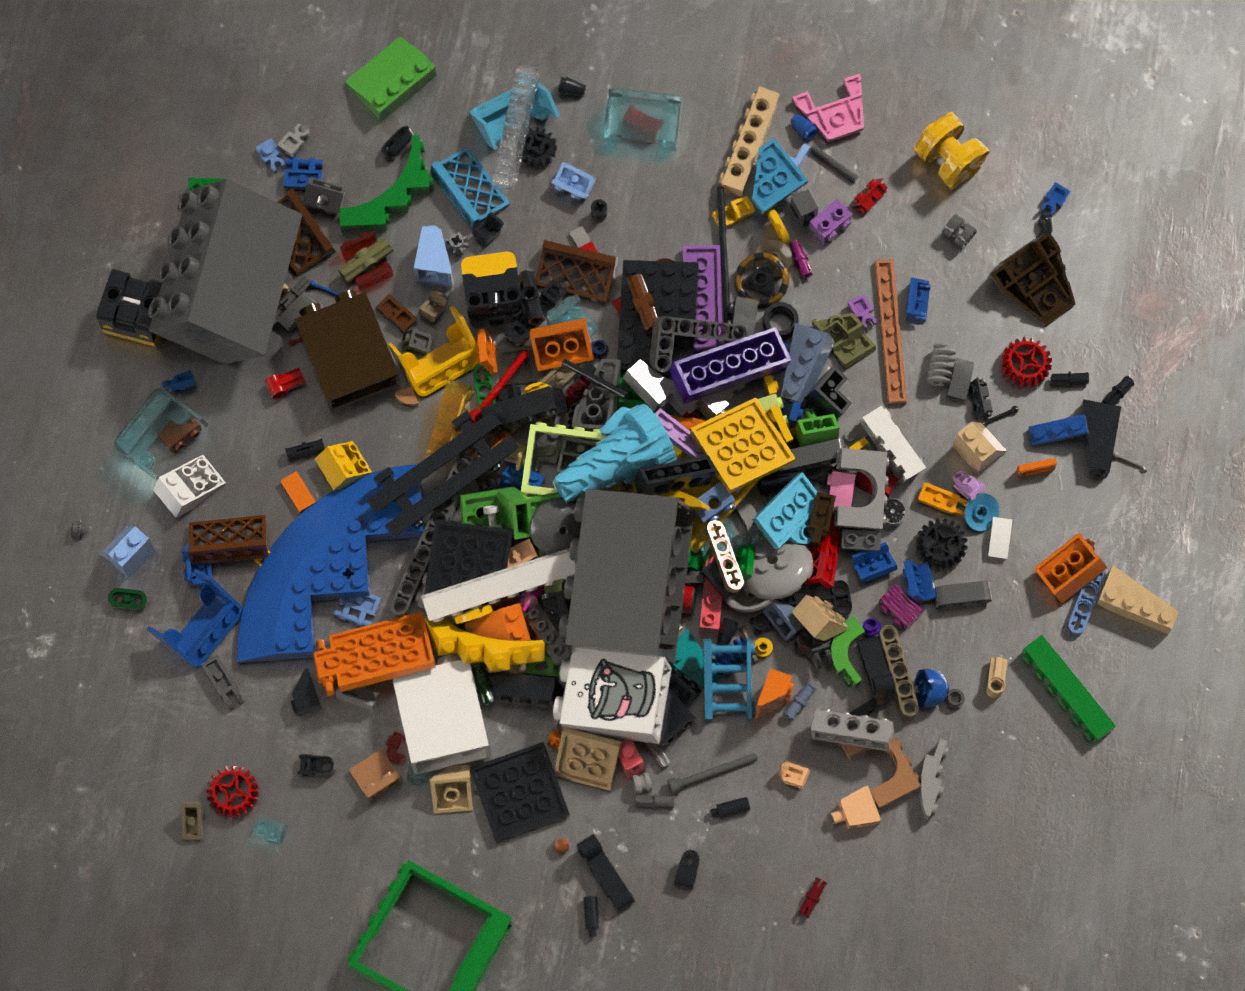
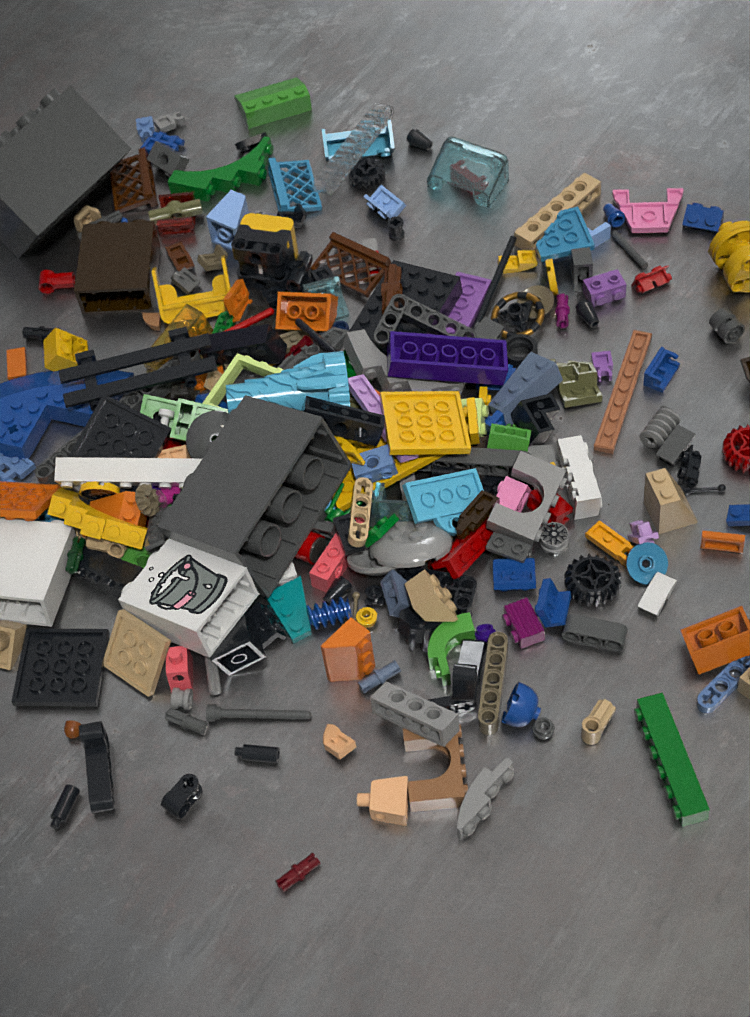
camera: 30 degrees right, 20 degrees down
dark azure fence [703,638,756,719] -> none
none -> dark tan gear [135,484,161,516]
none -> black cone [575,299,600,328]
none -> blue bracket [682,203,724,233]

